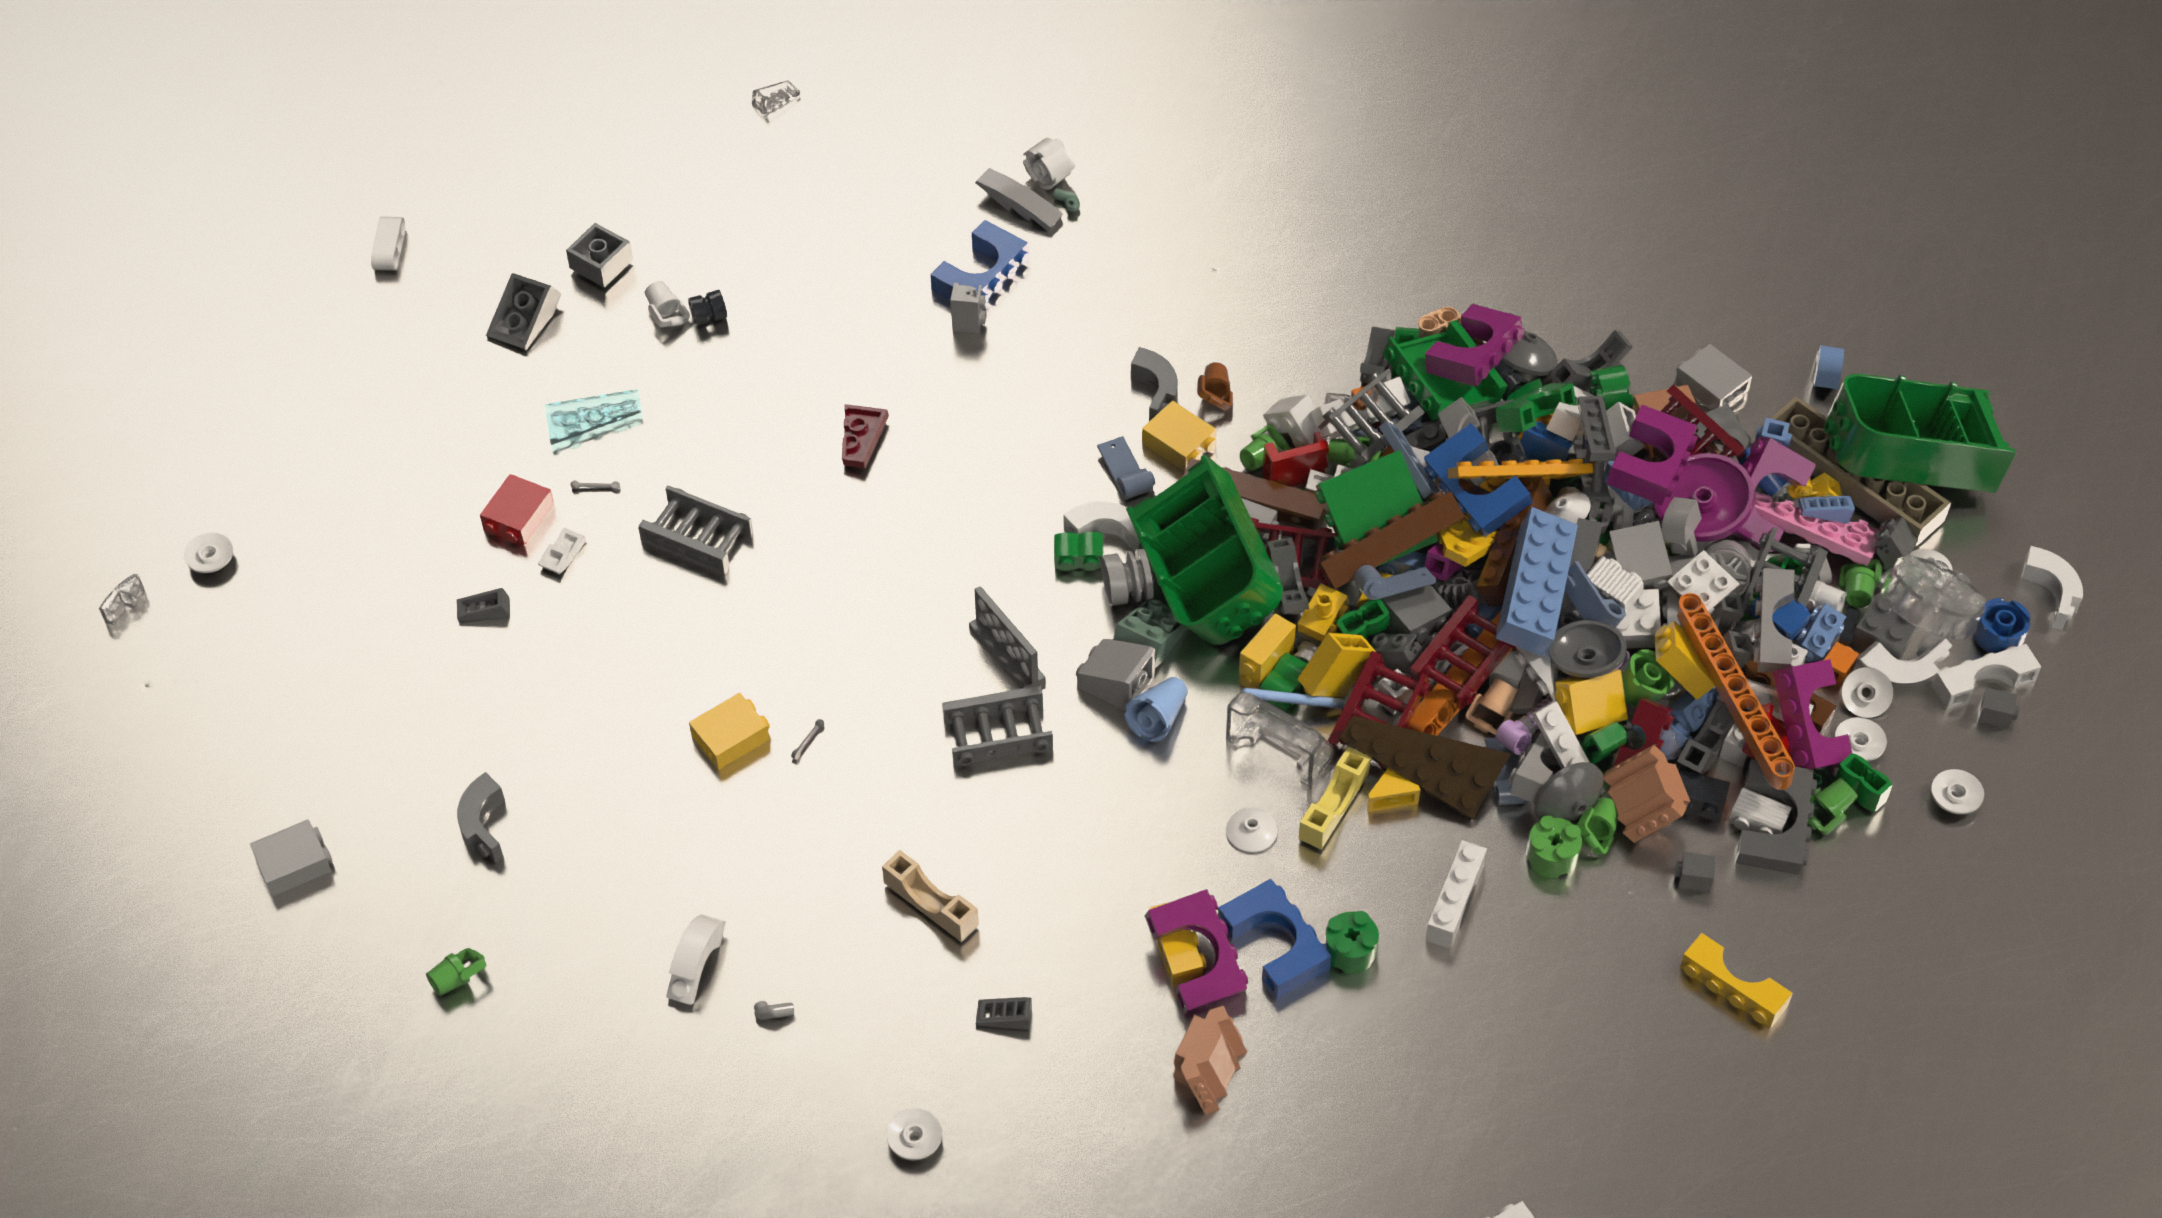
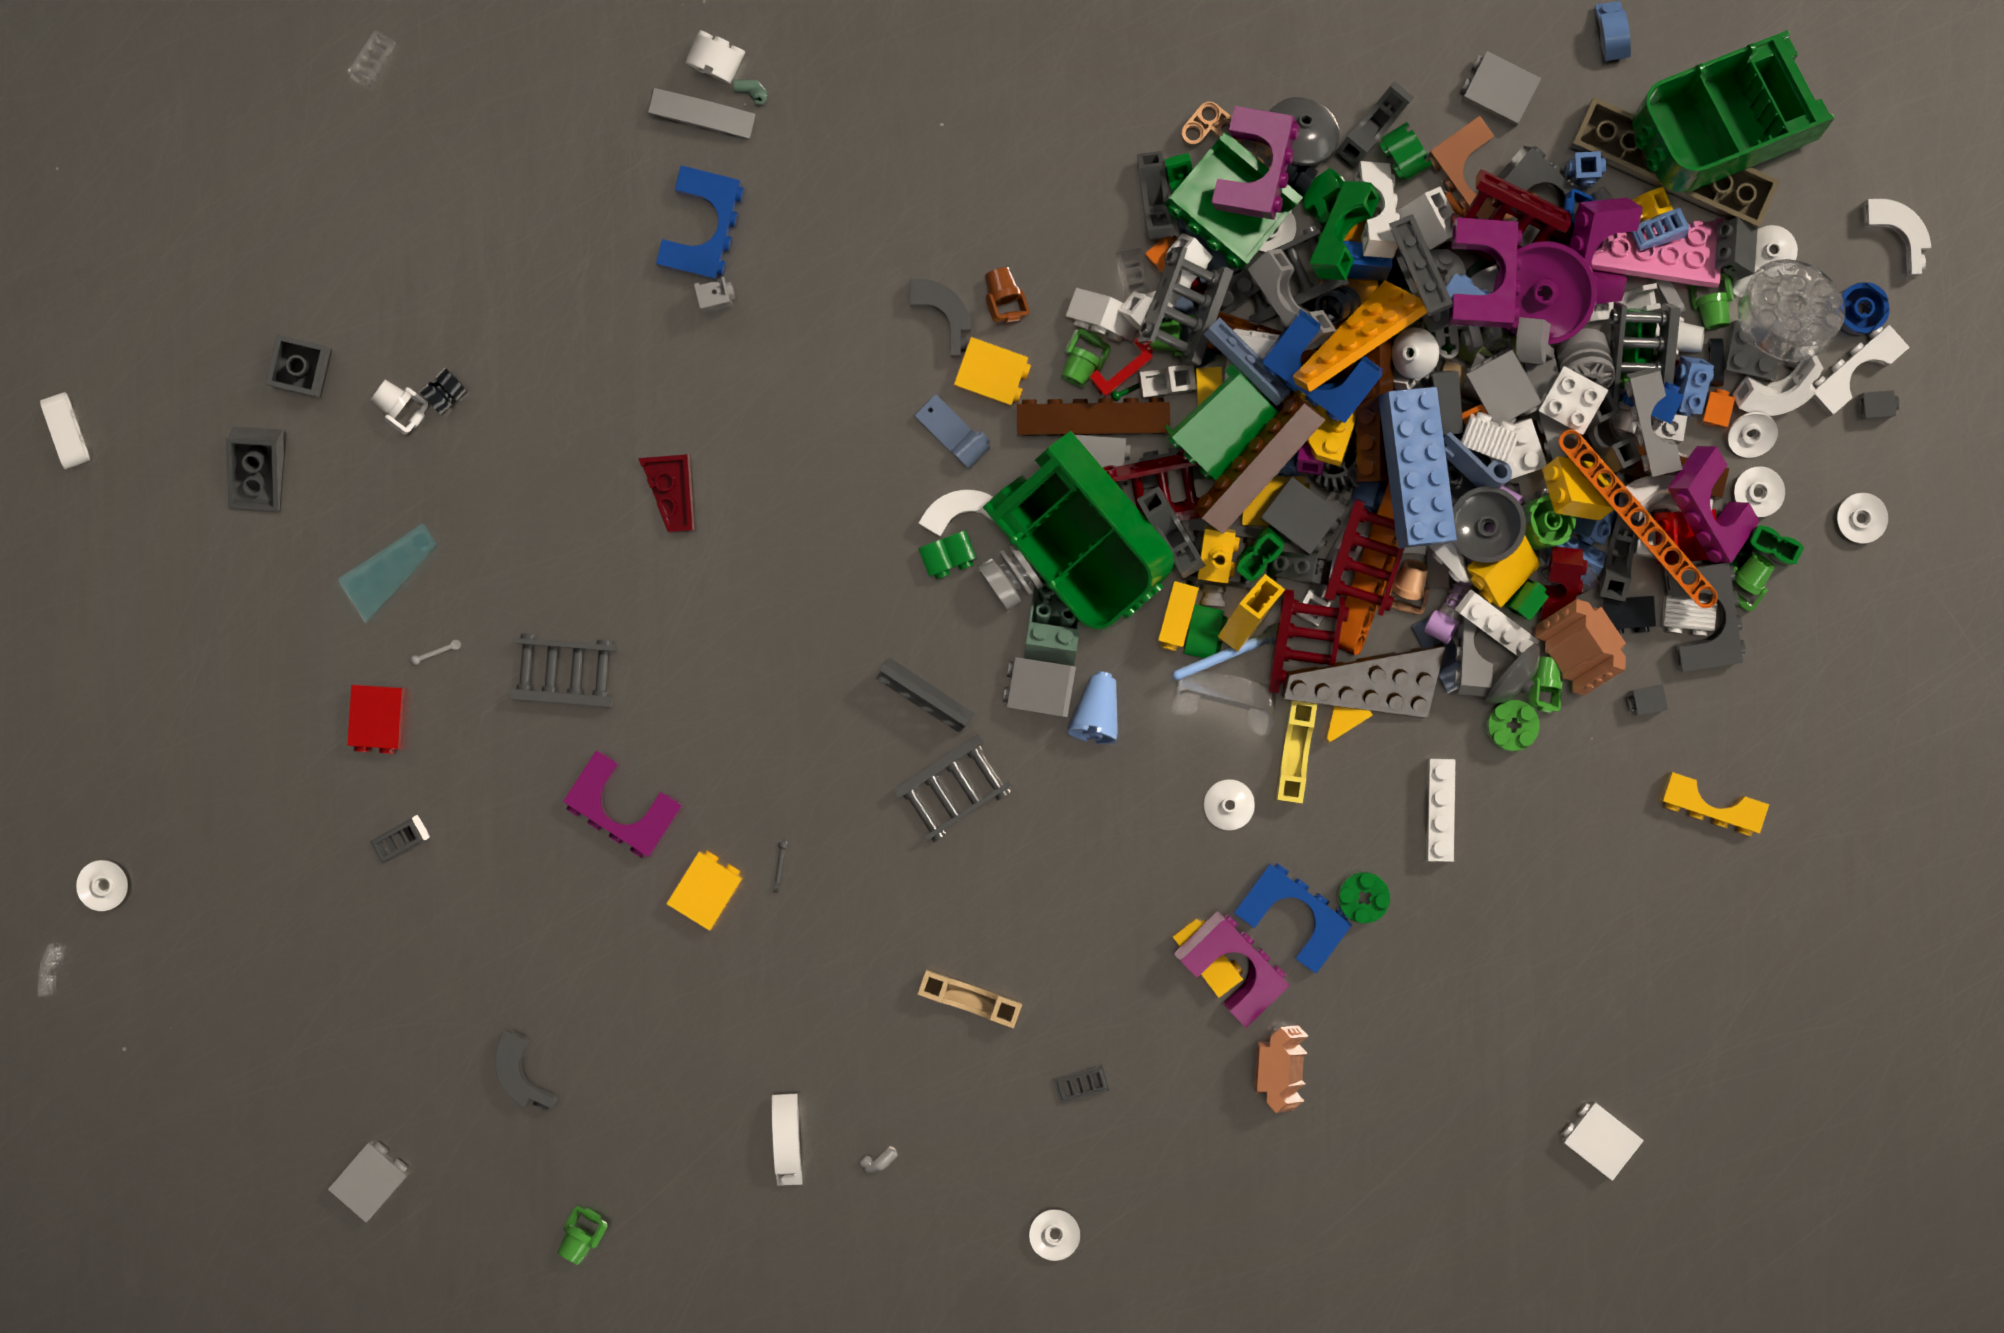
camera: 20 degrees left, 35 degrees up
white slope [537,527,587,574] -> none
sand blue door [1354,565,1436,600] -> none
none -> magenta arch [563,750,683,858]

